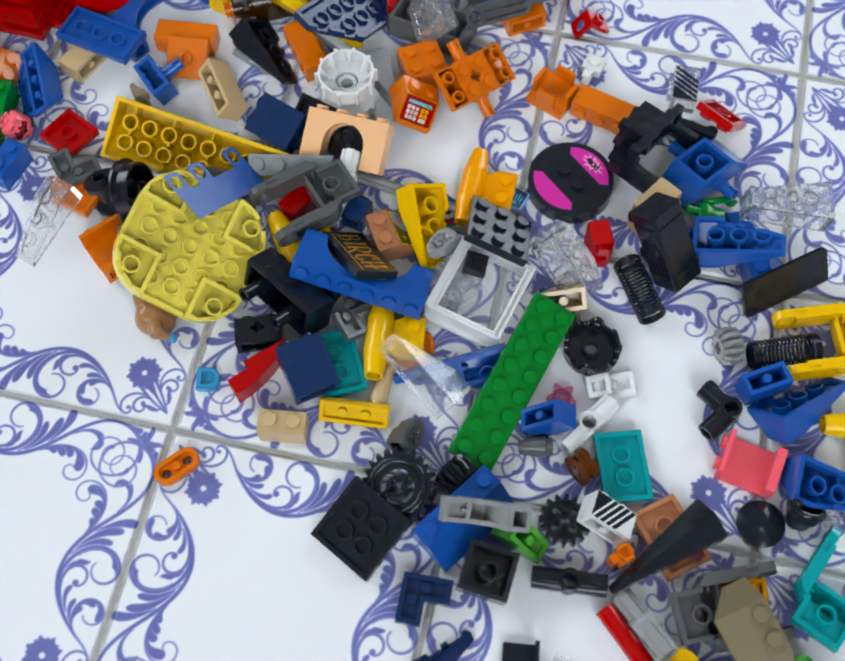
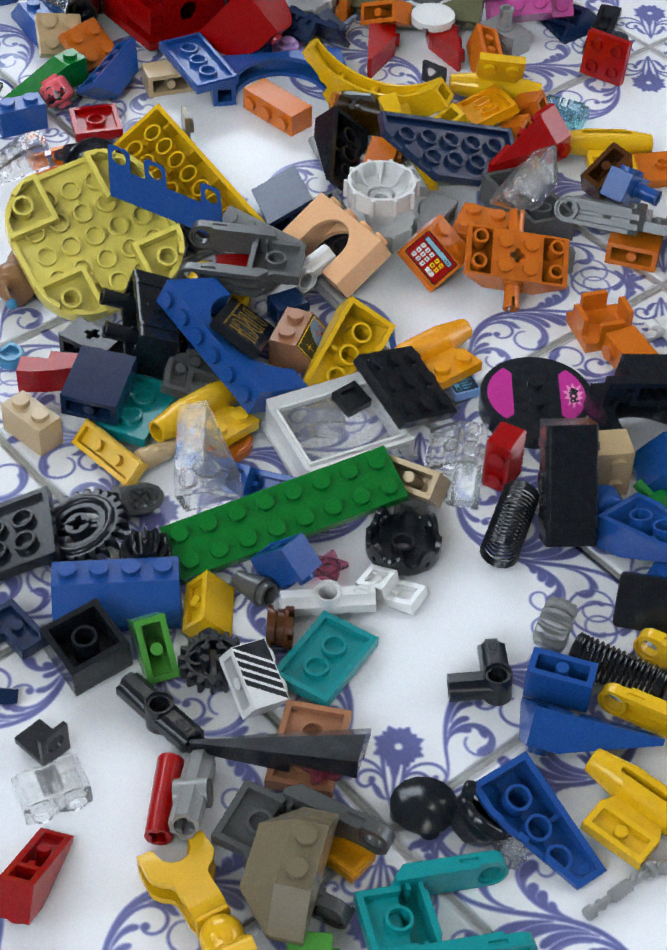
camera: 35 degrees right, 20 degrees down
dark grey plate [47,147,102,186] -> none
blue brick [133,54,185,106] -> none
orange plate [166,36,210,80] -> none
tan brick [197,57,248,121] -> none
light grey rock [427,227,461,259] -> none
light grey arch [438,495,532,533] -> none
orange plate [605,542,635,570] -> none
coral panel [712,428,789,500] -> none
none -> yellow panel [182,570,234,638]

